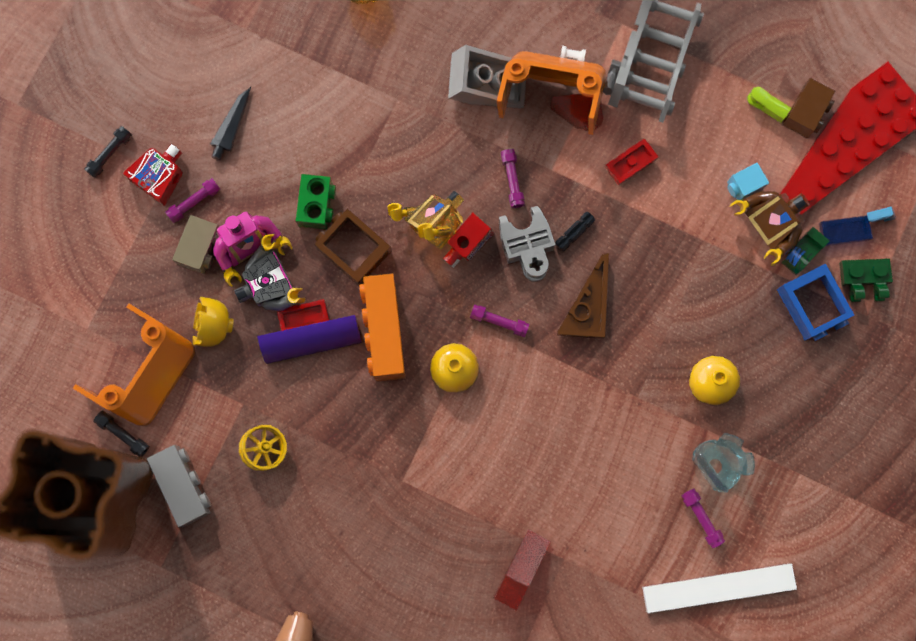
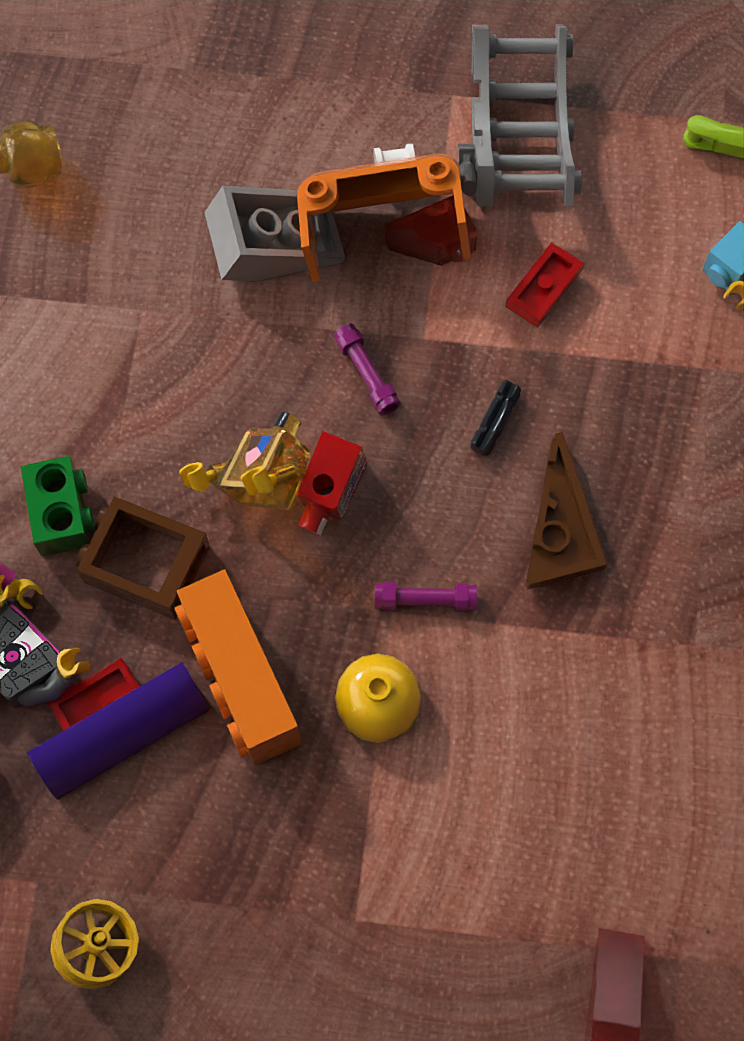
camera: 15 degrees left, 10 degrees down
light grey piece [499,206,555,282] -> none

